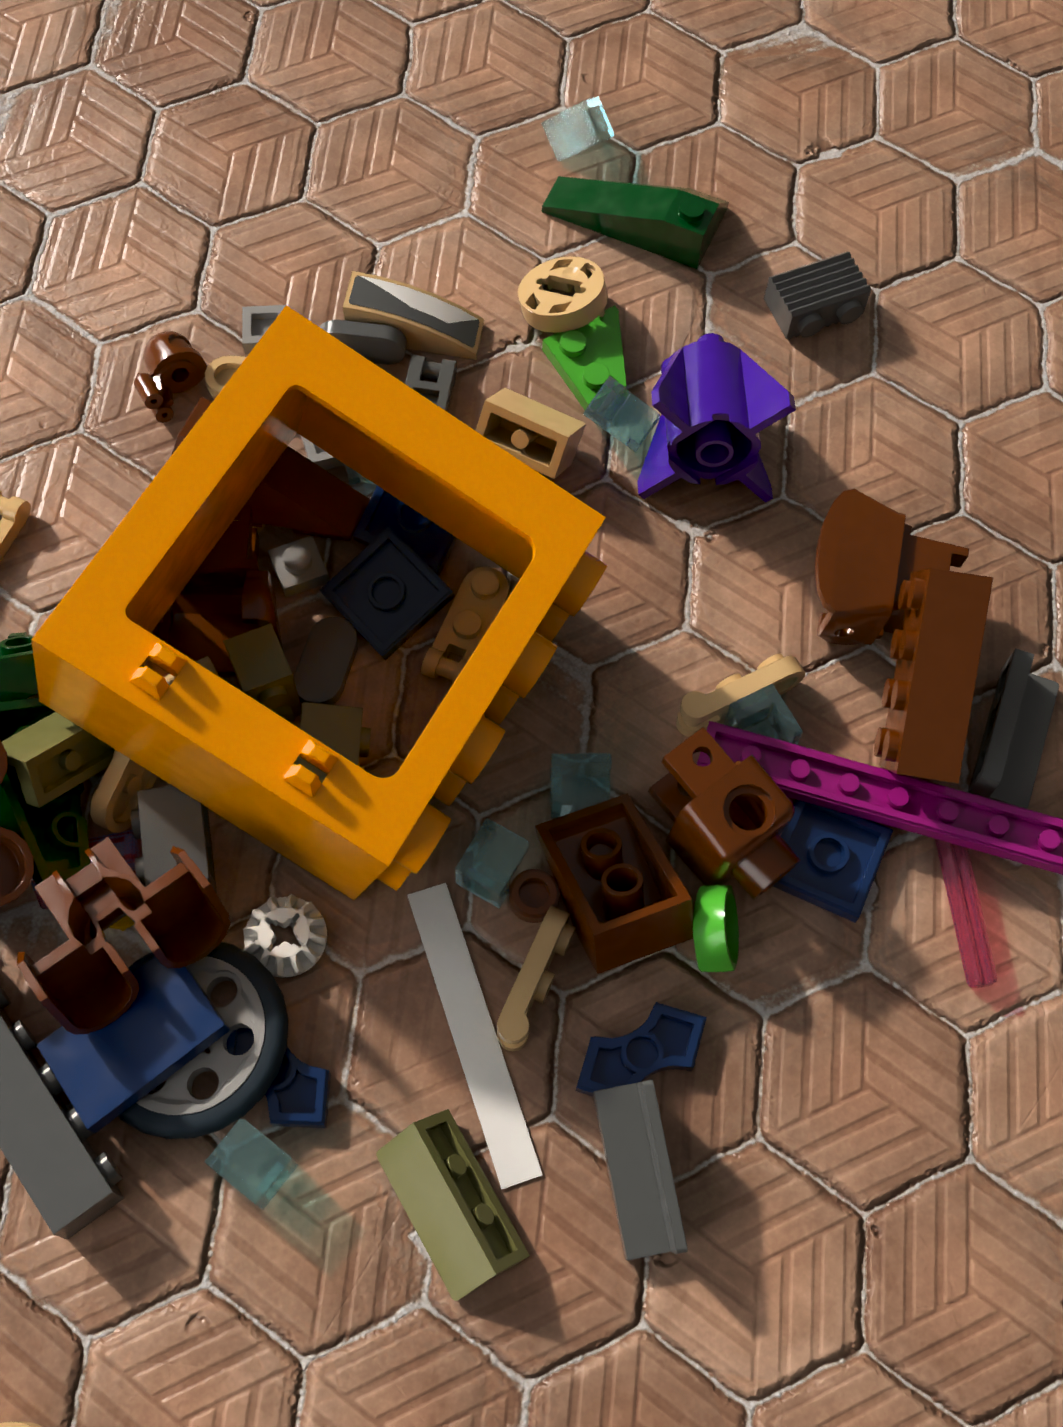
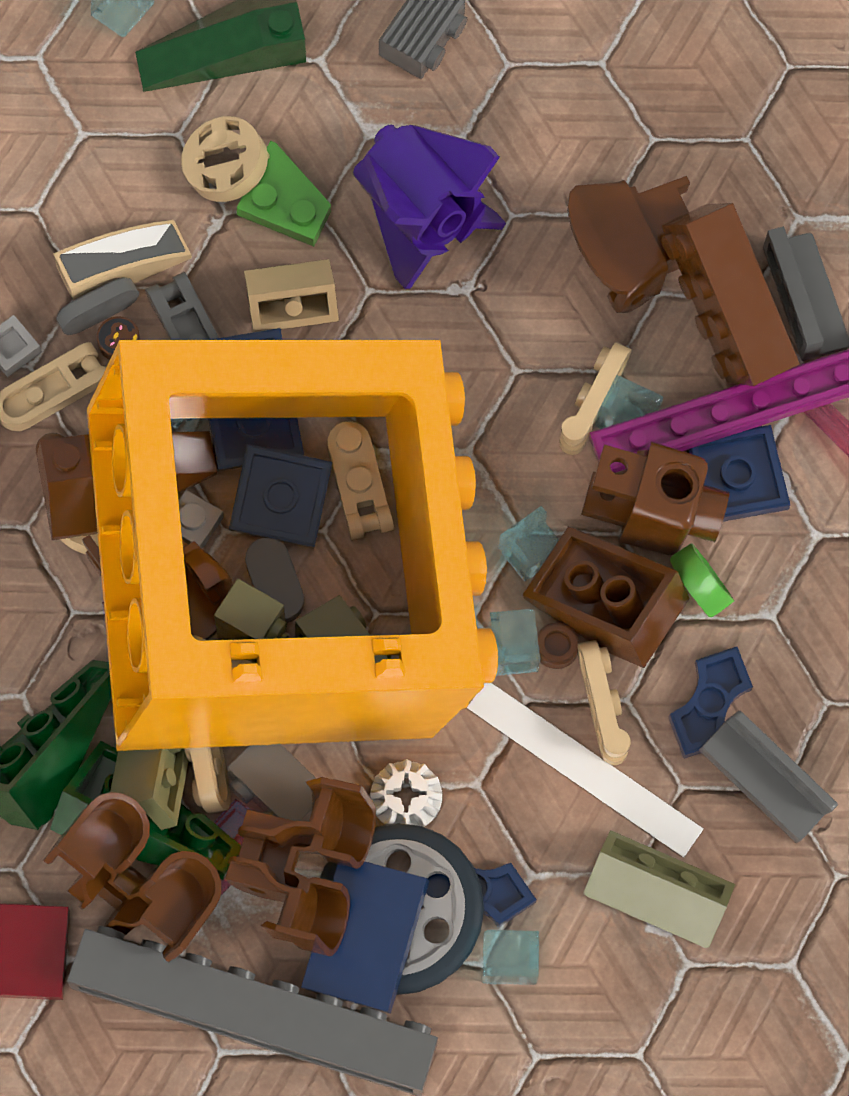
camera: 35 degrees left, 5 degrees up
clear light blue panel [583,376,660,453] -> none

